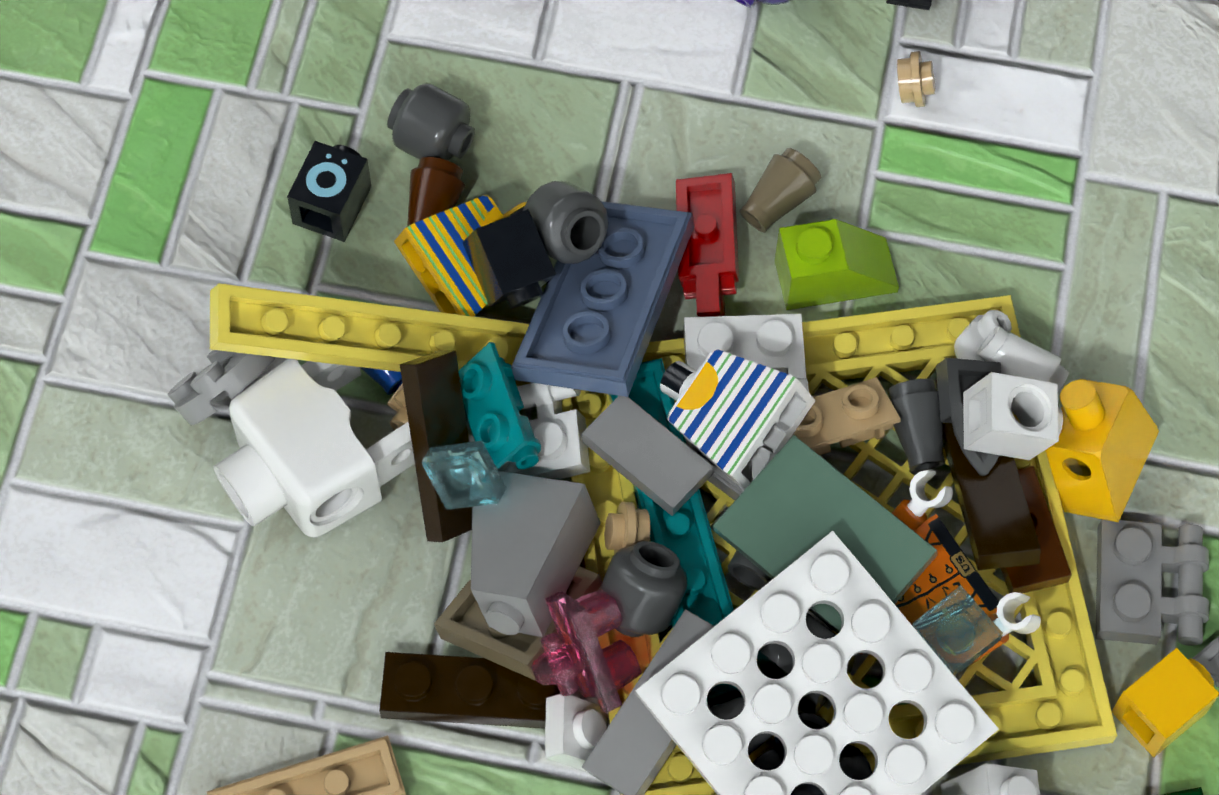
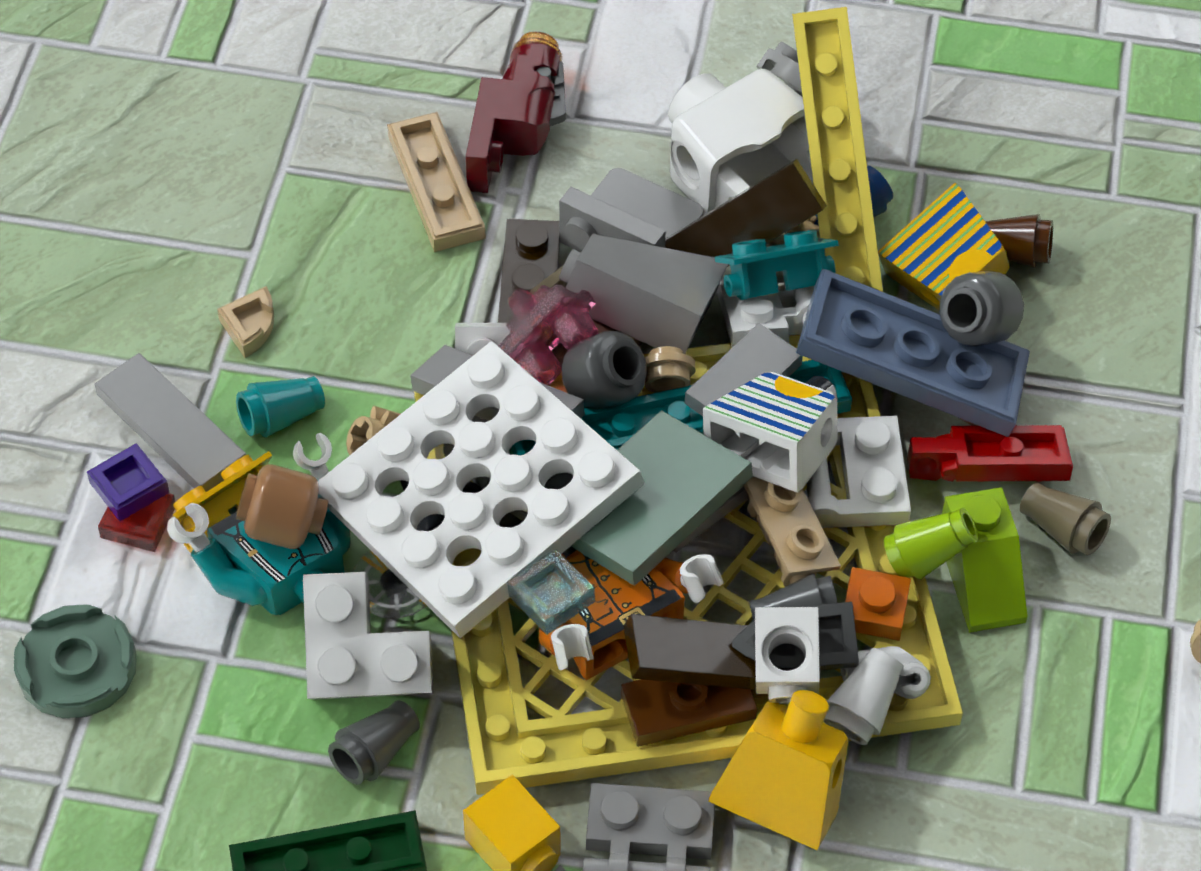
camera: 90 degrees right, 10 degrees down
black brick [287,141,371,242] -> none
dark grey head [387,83,475,161] -> none
clear light blue plate [421,441,507,510] -> none
black brick [462,209,556,309] -> none
none -> dark red plate [465,31,566,193]
none -> light grey bracket [559,168,703,252]
none -> orange plate [845,567,911,641]
none -> lime cone [884,508,978,579]

